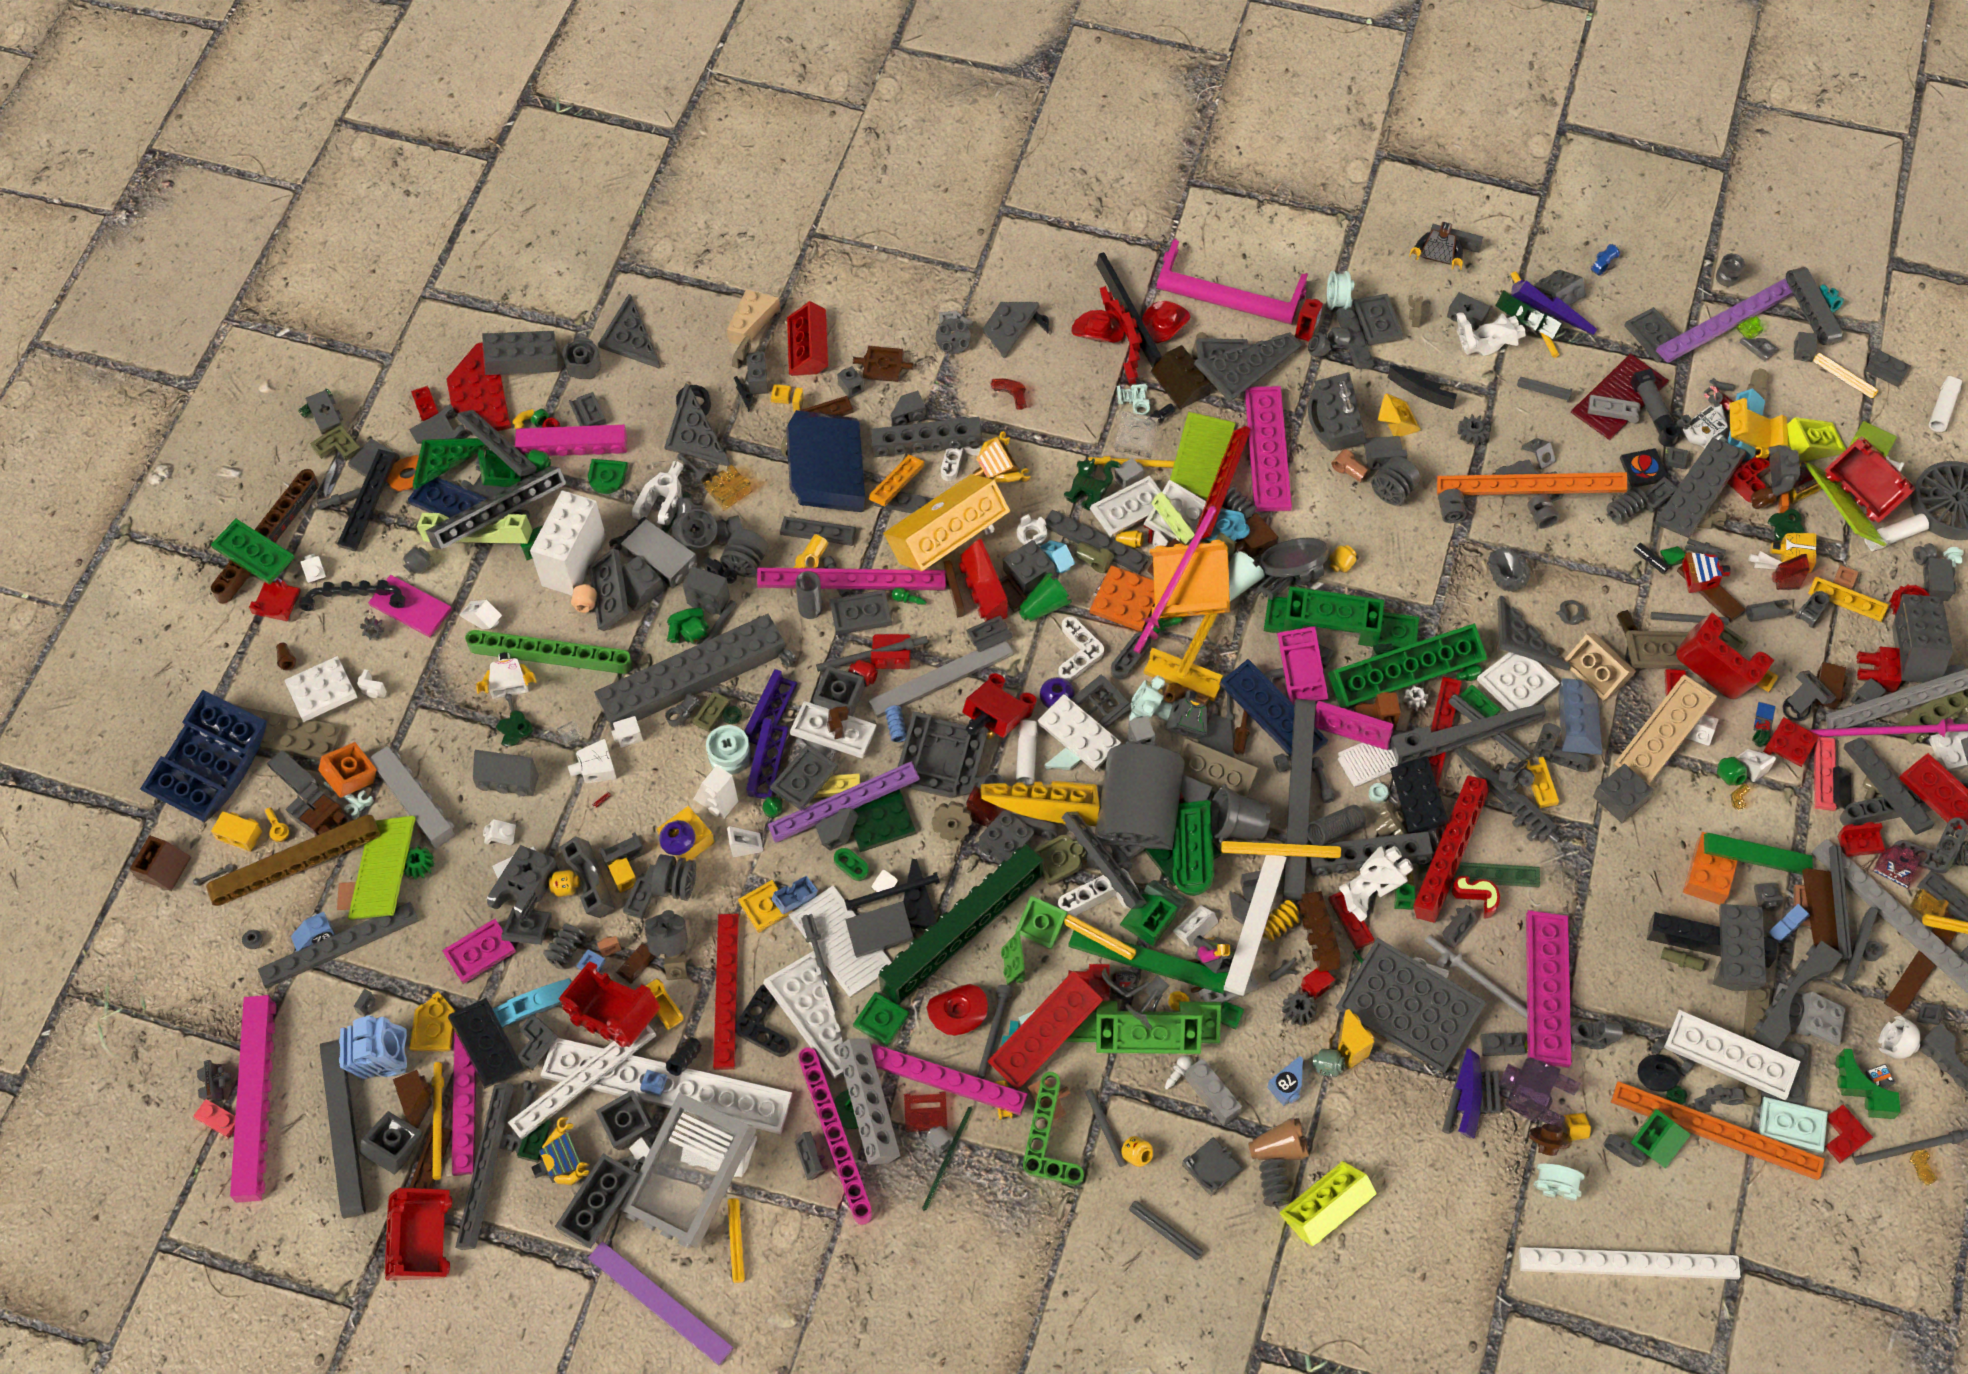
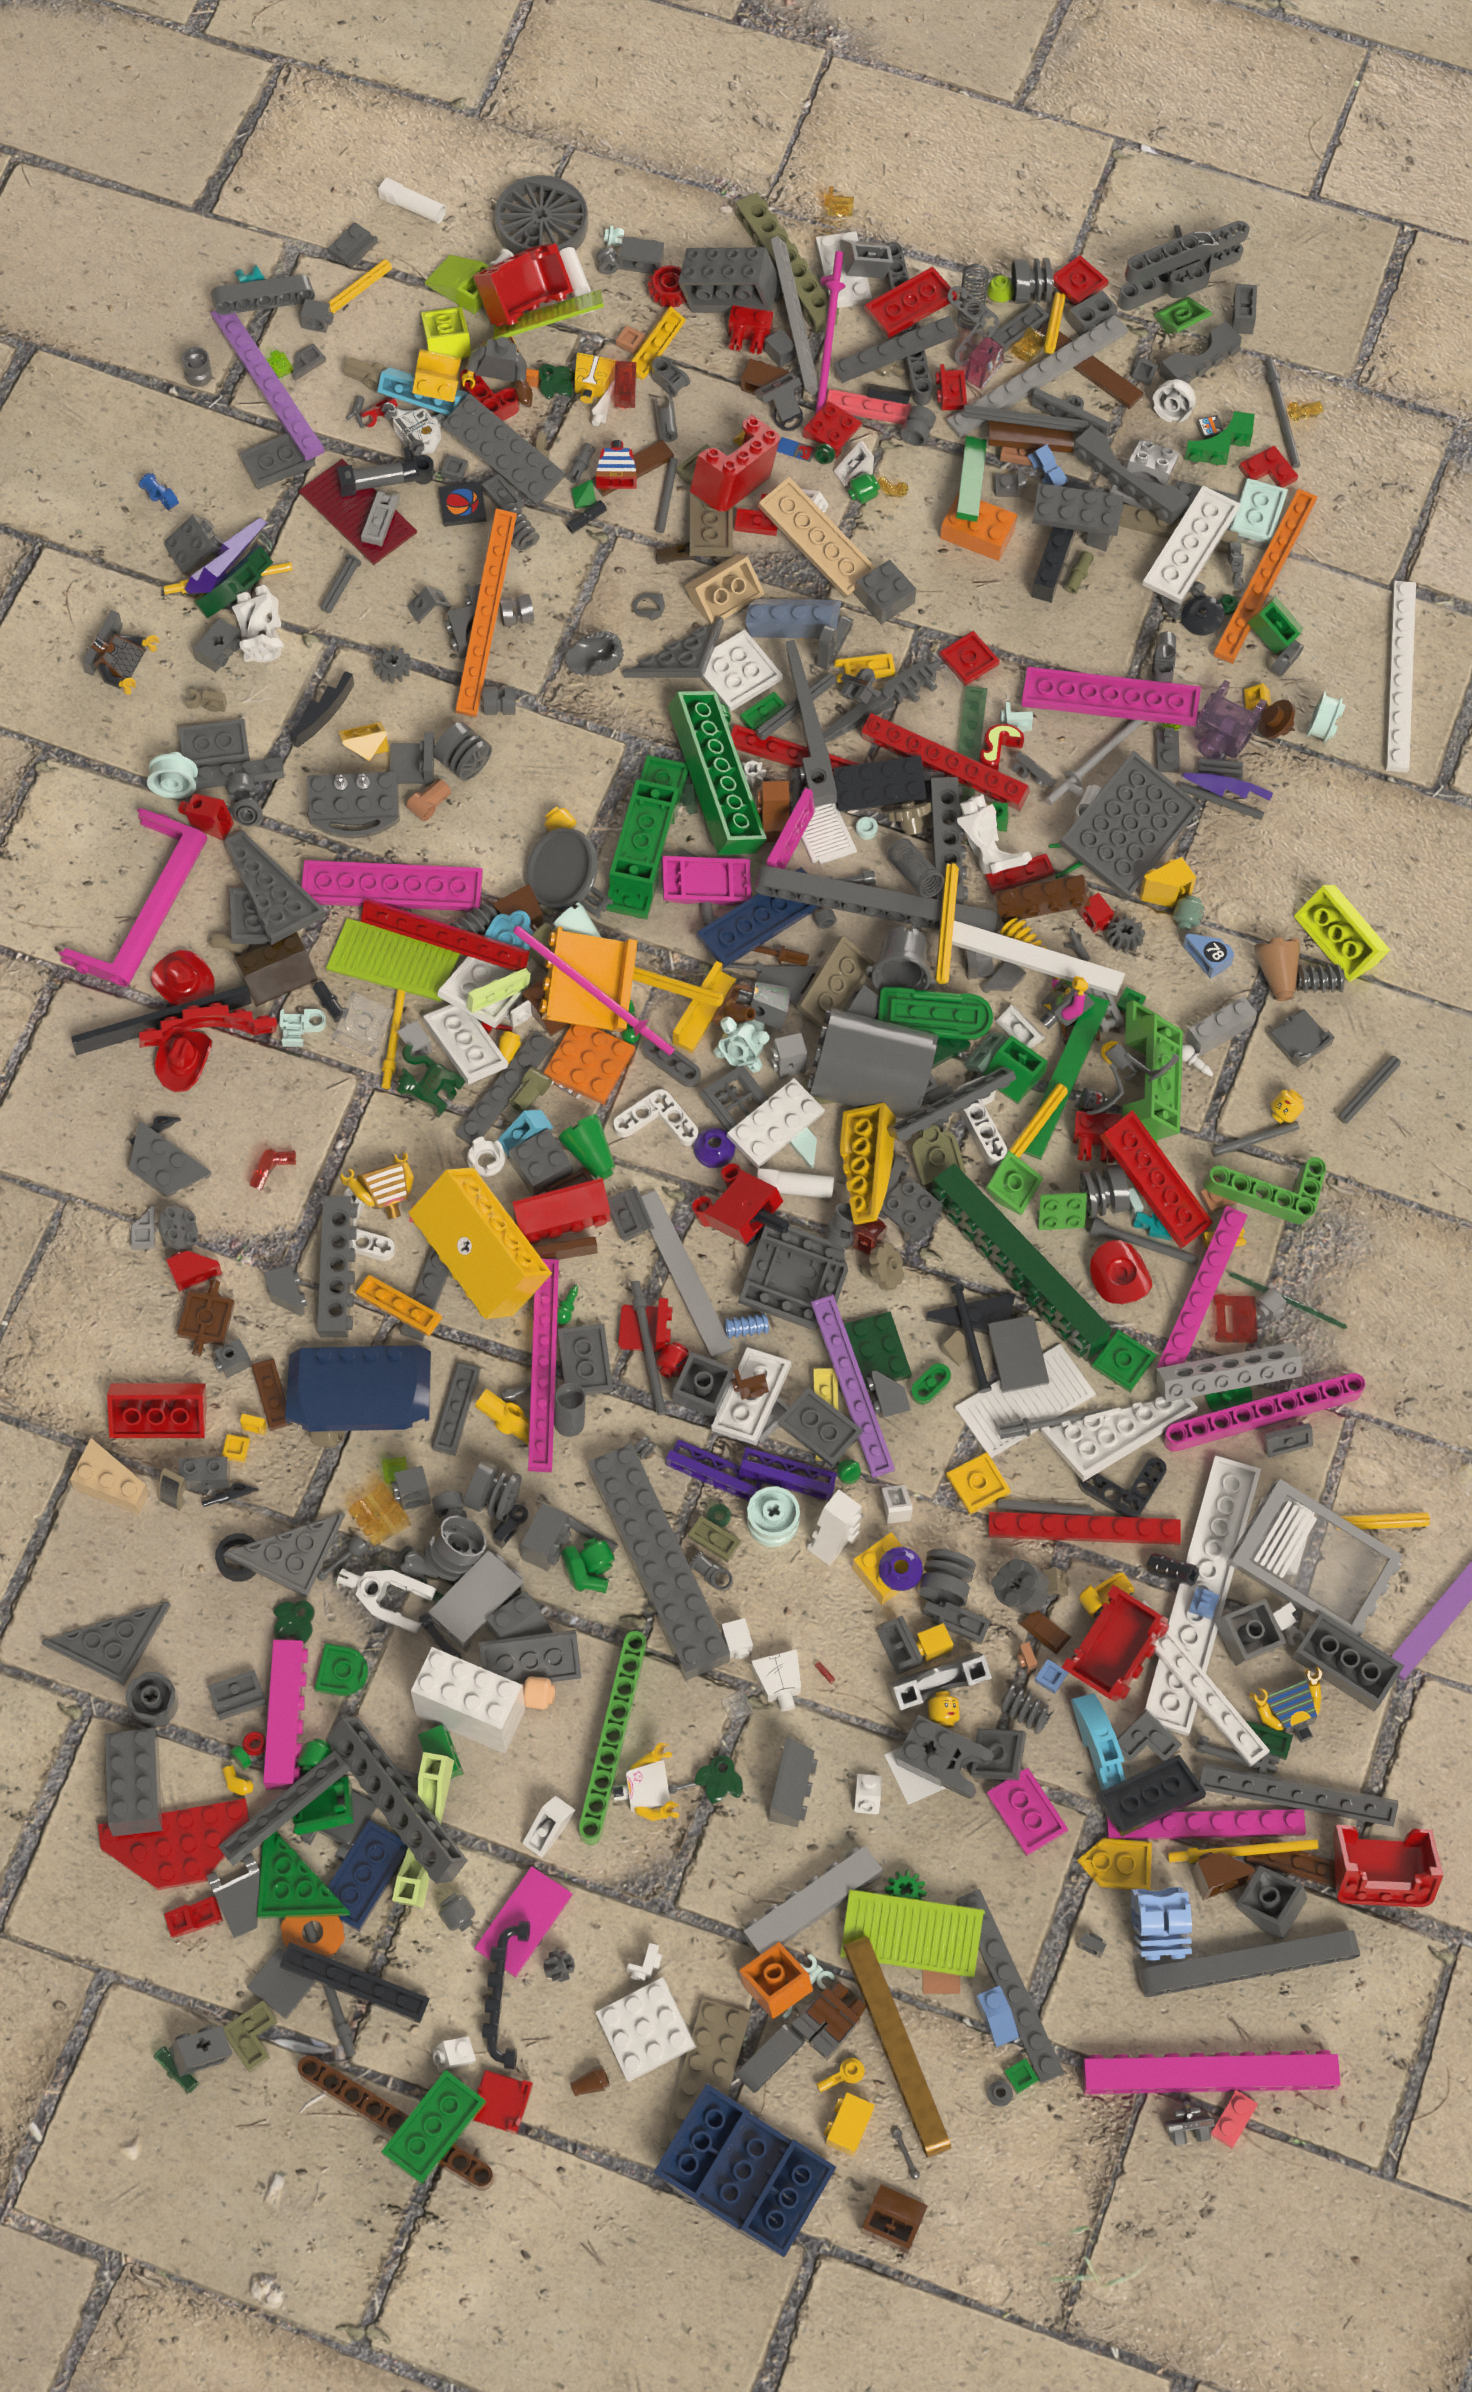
camera: 90 degrees left, 5 degrees up
medium blue piece [772,876,818,915] -> none
none -> red slope [166,1251,222,1292]
none -> dark green plate [273,1601,315,1644]
none -> clear neon green plate [382,1456,407,1485]
none -> dark grey brick [392,1466,431,1511]
none -> dark grey wheel [900,405,936,446]
none -> red tile [939,630,1000,686]
none -> dark grey bar [997,1499,1094,1516]
none -> light aqua bracket [1000,702,1033,732]
none -> green tile [1004,2058,1039,2095]
none -> dark grey wheel [1079,1164,1130,1218]

